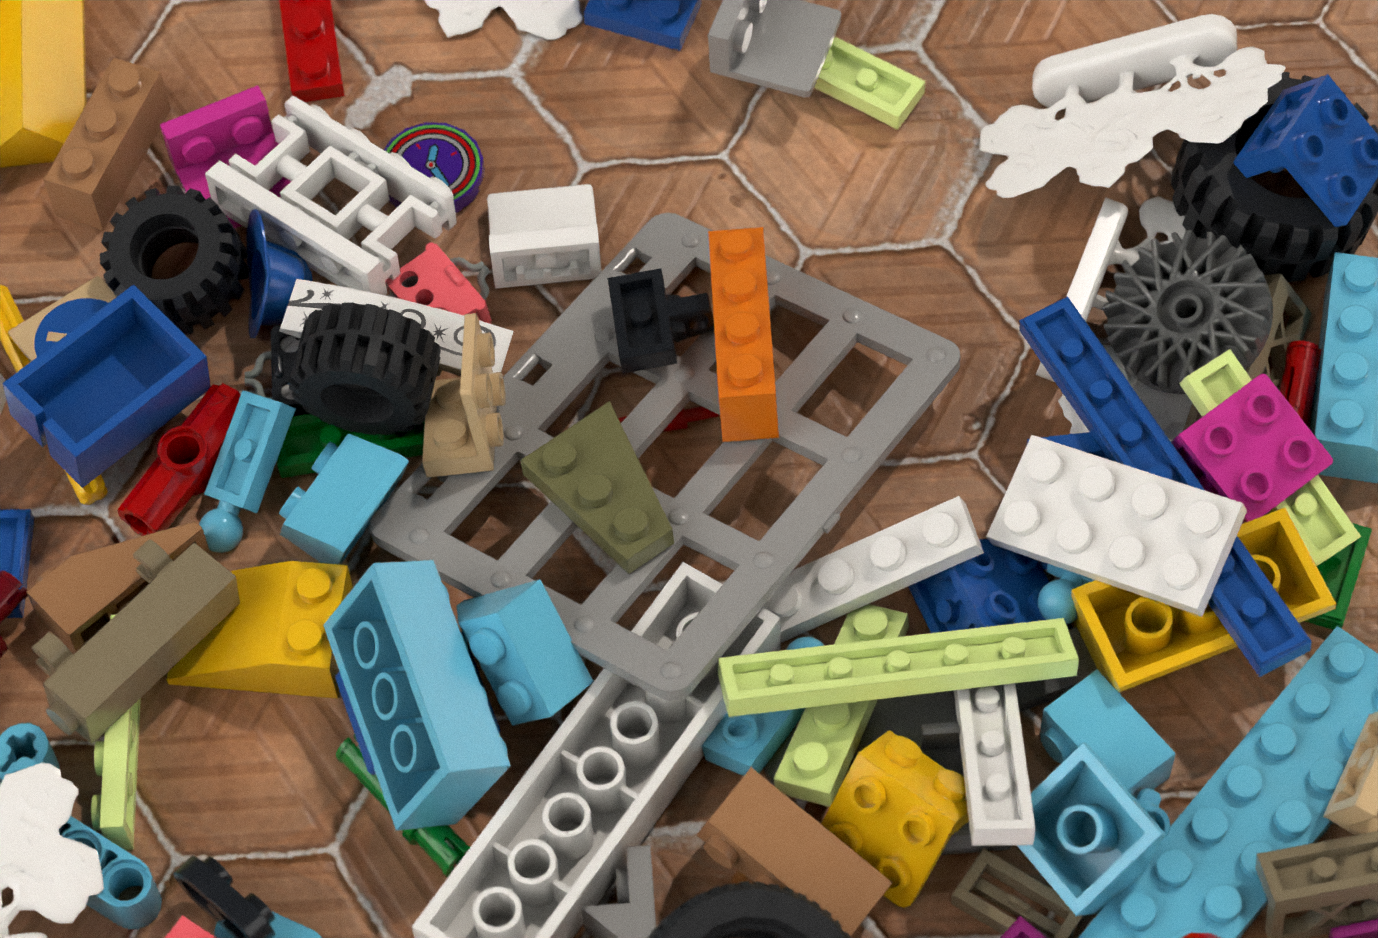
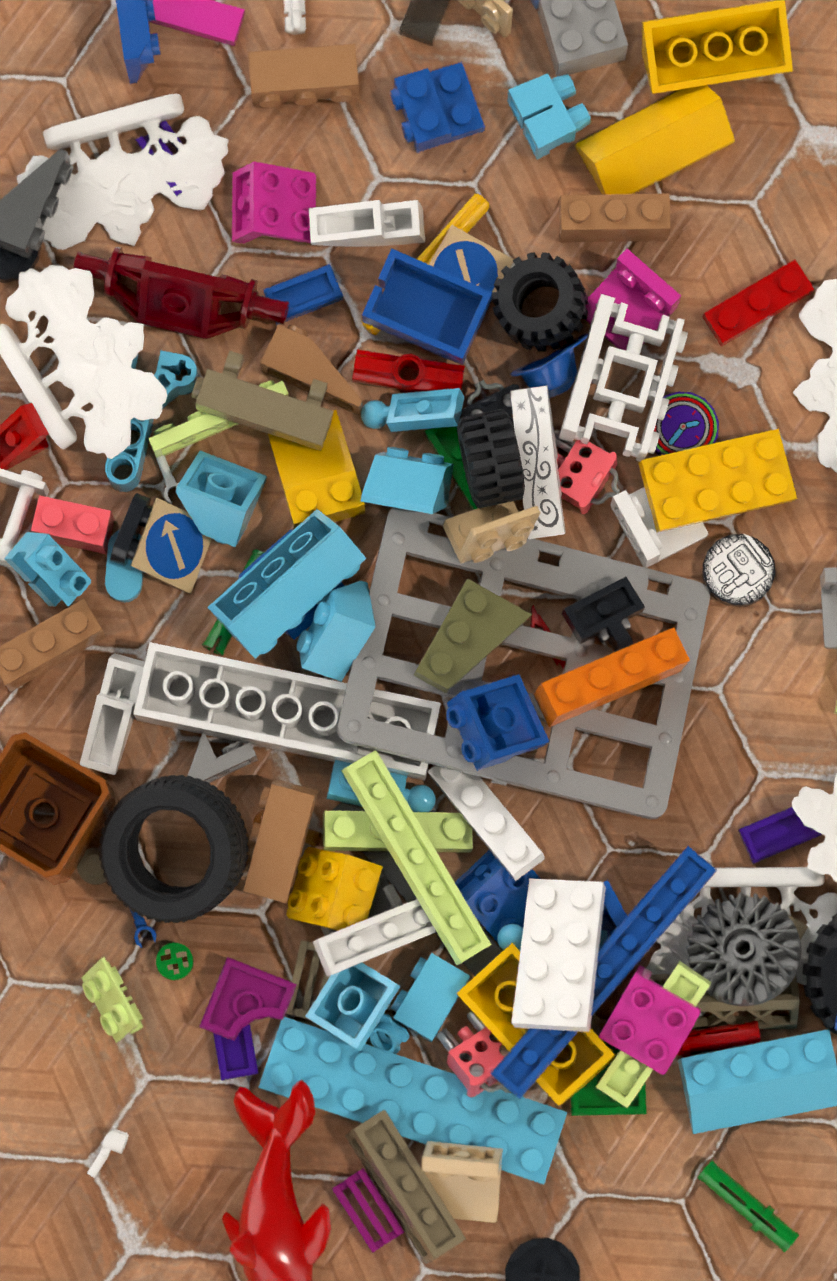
camera: 65 degrees right, 20 degrees up
none -> piece [130,498,212,594]
none -> white hand [156,455,179,504]
none -> medium azure slope [175,451,267,547]
none -> coral piece [437,1012,509,1097]
none -> blue plate [447,674,550,771]
none -> yellow plate [638,429,797,533]
none -> tile [702,534,775,607]
none -> dark purple tile [738,807,822,864]

